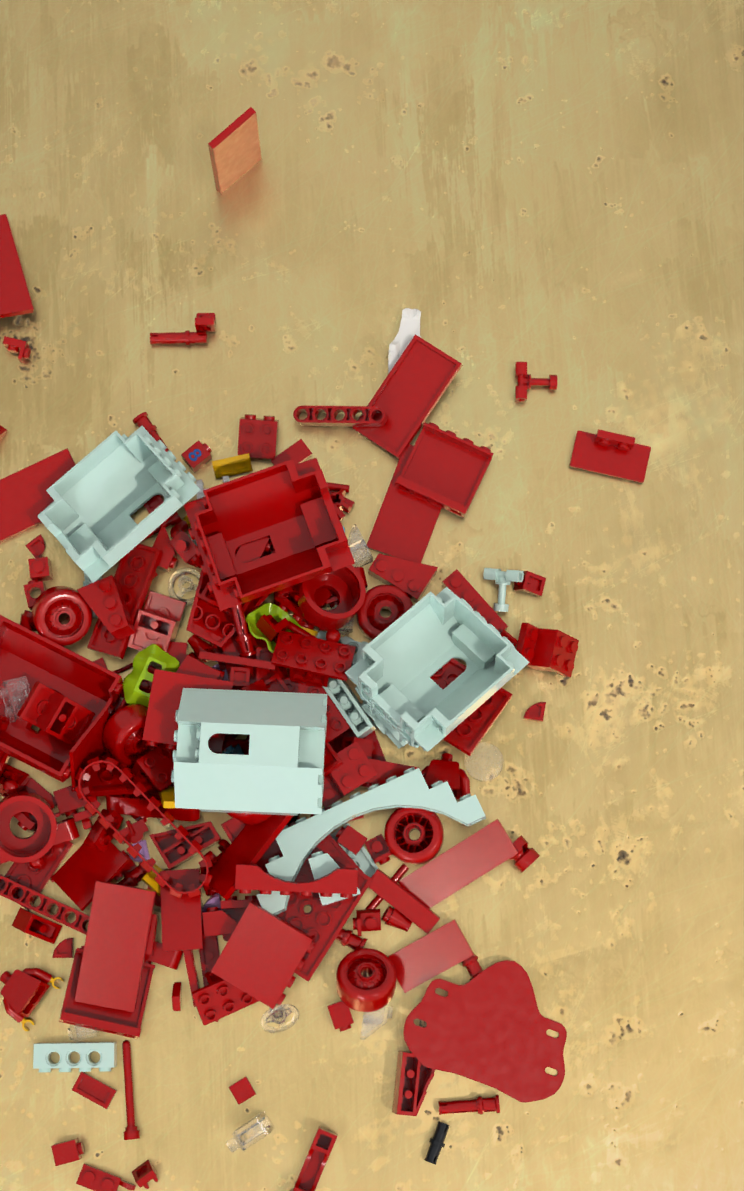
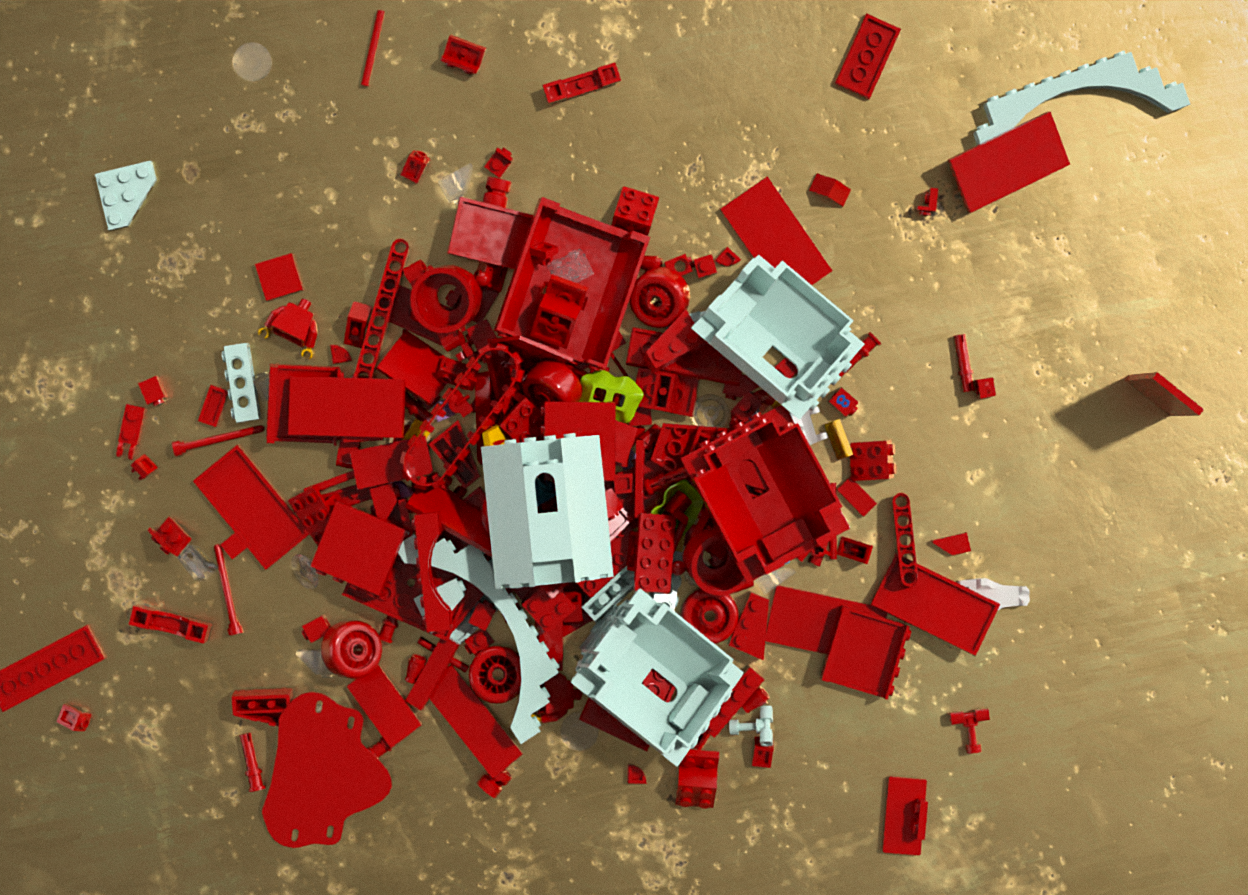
camera: 90 degrees right, 10 degrees up
red tile [172,982,182,1011] -> none
red bracket [353,909,381,936] -> none
black pin [424,1121,450,1165] -> none
none -> red bracket [147,517,192,557]
none -> red tile [193,445,310,570]
none -> red piece [214,544,244,636]
none -> red cone [742,686,770,713]
none -> red slope [837,536,873,564]
none -> red tile [932,532,971,555]

